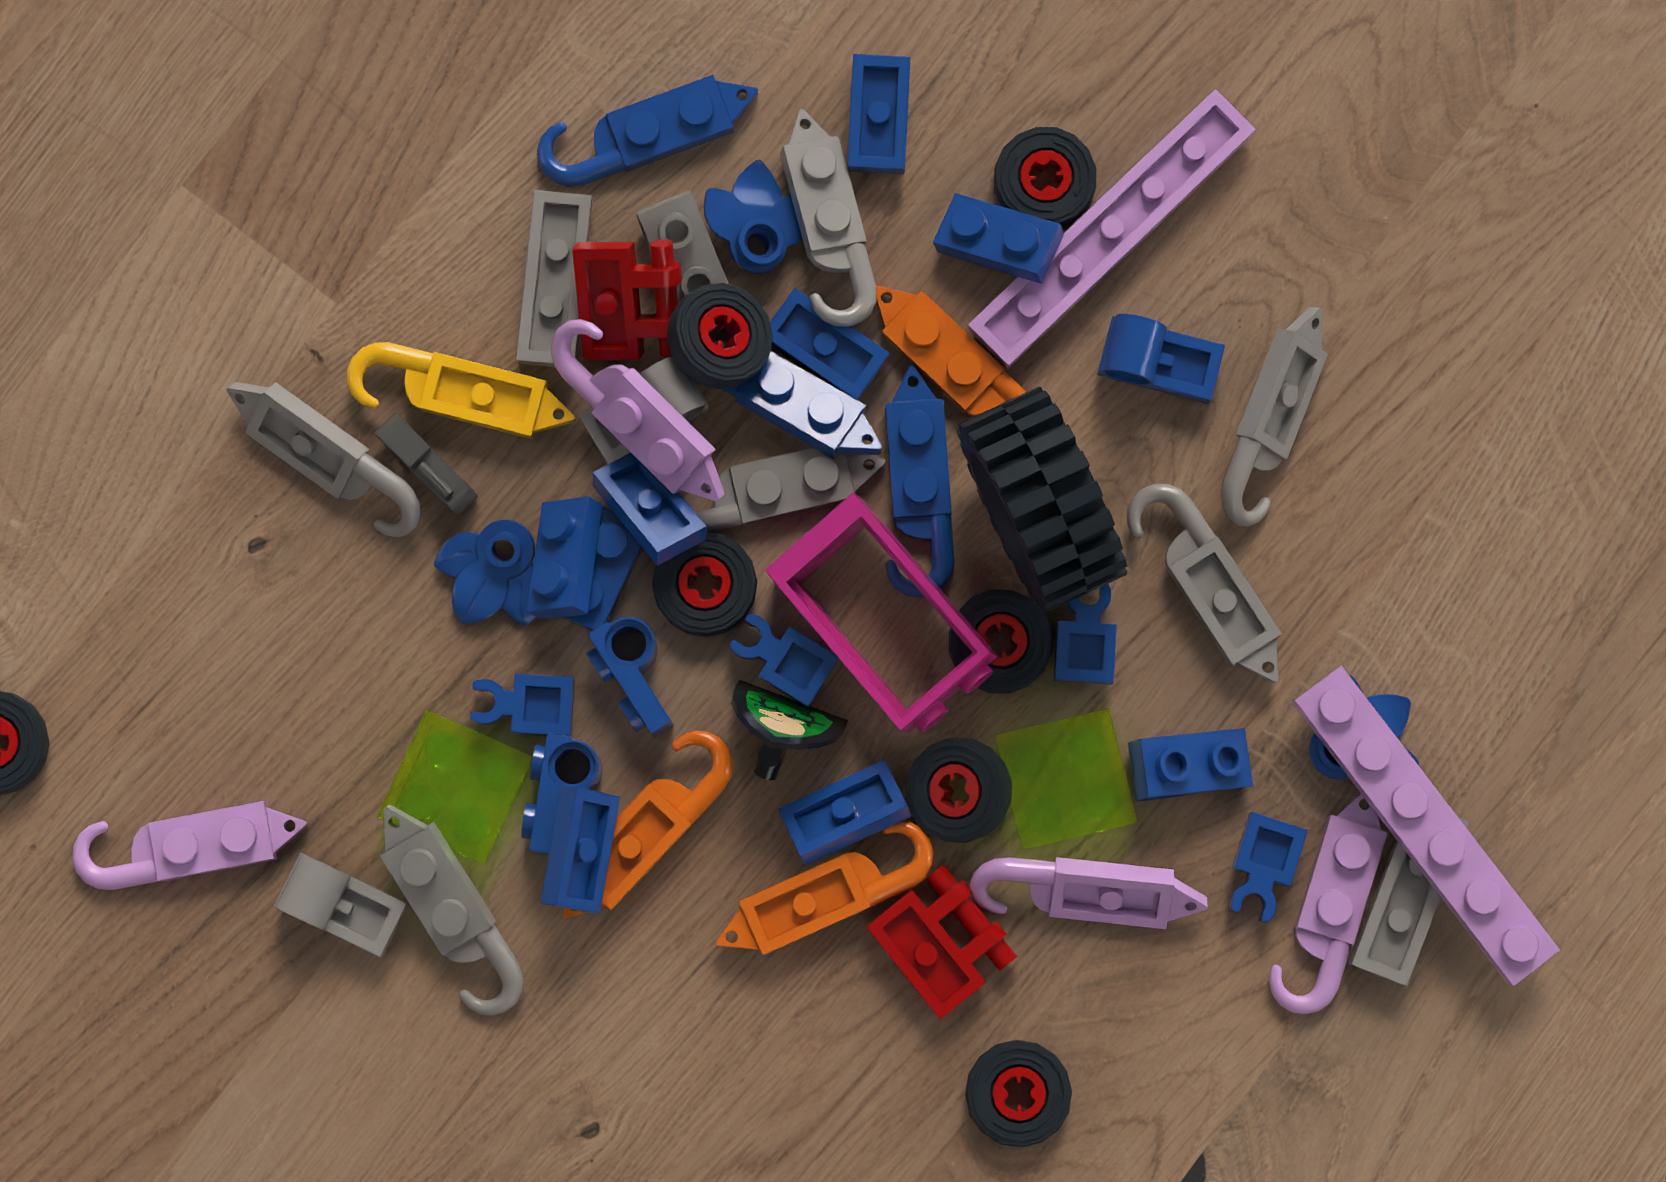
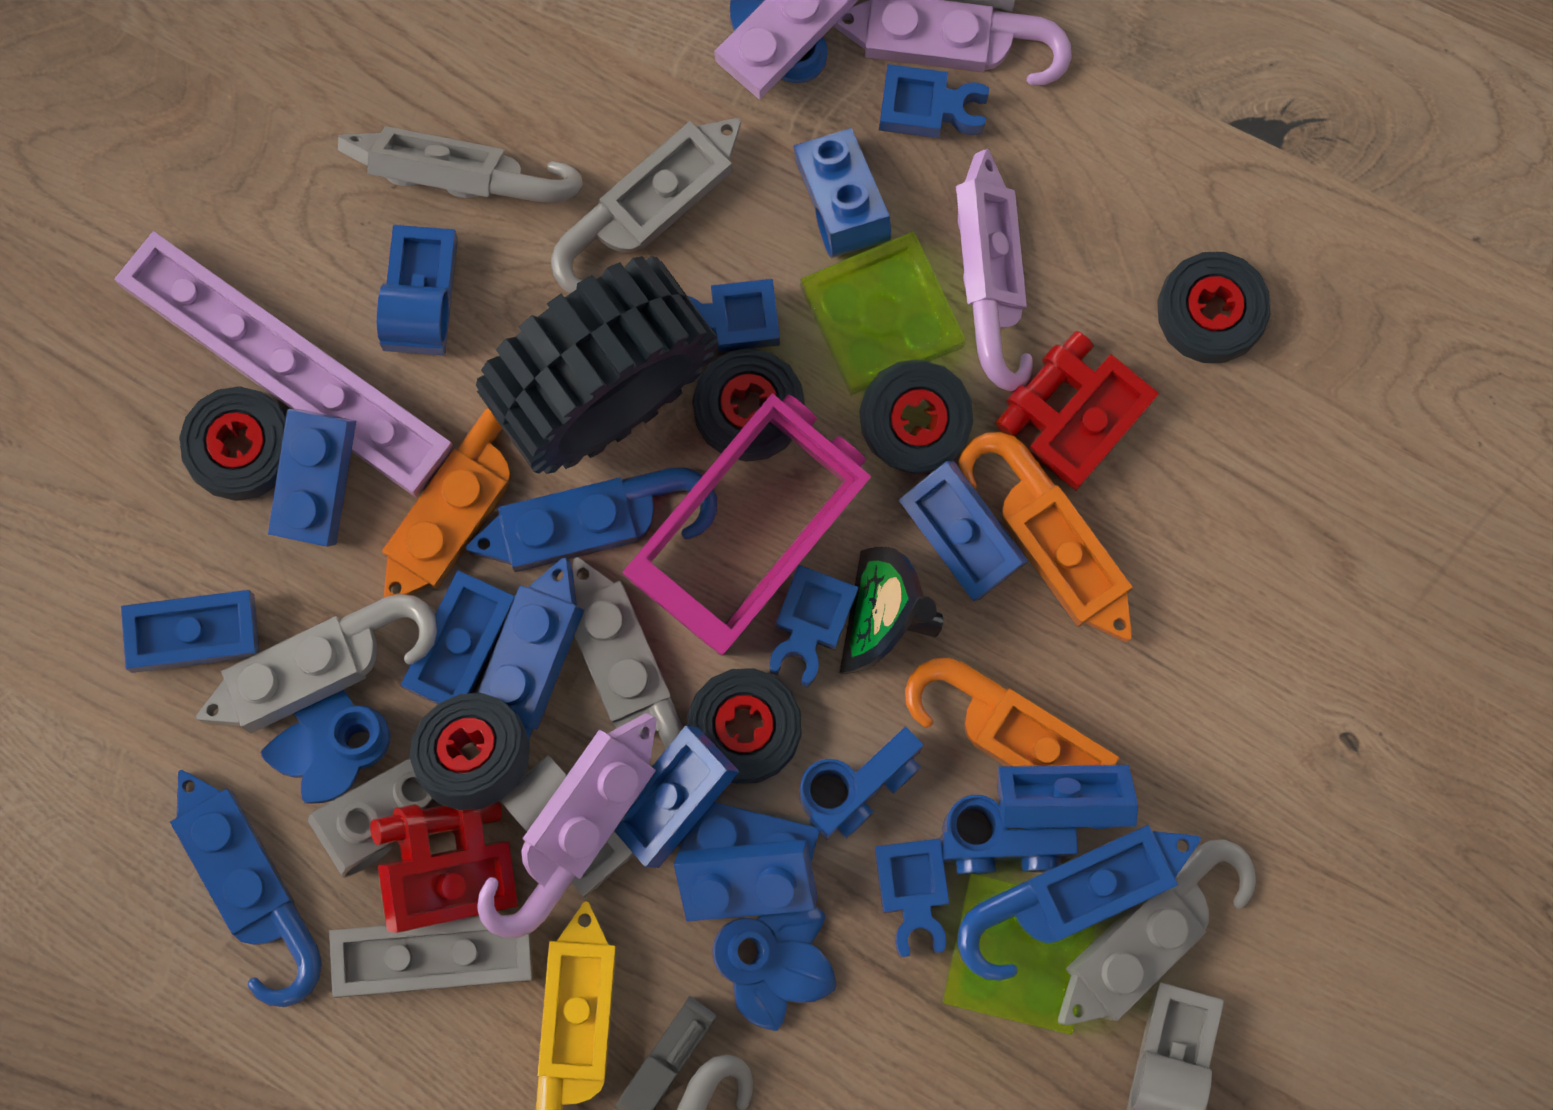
camera: 100 degrees left, 5 degrees down
none -> blue plate [957,824,1201,981]

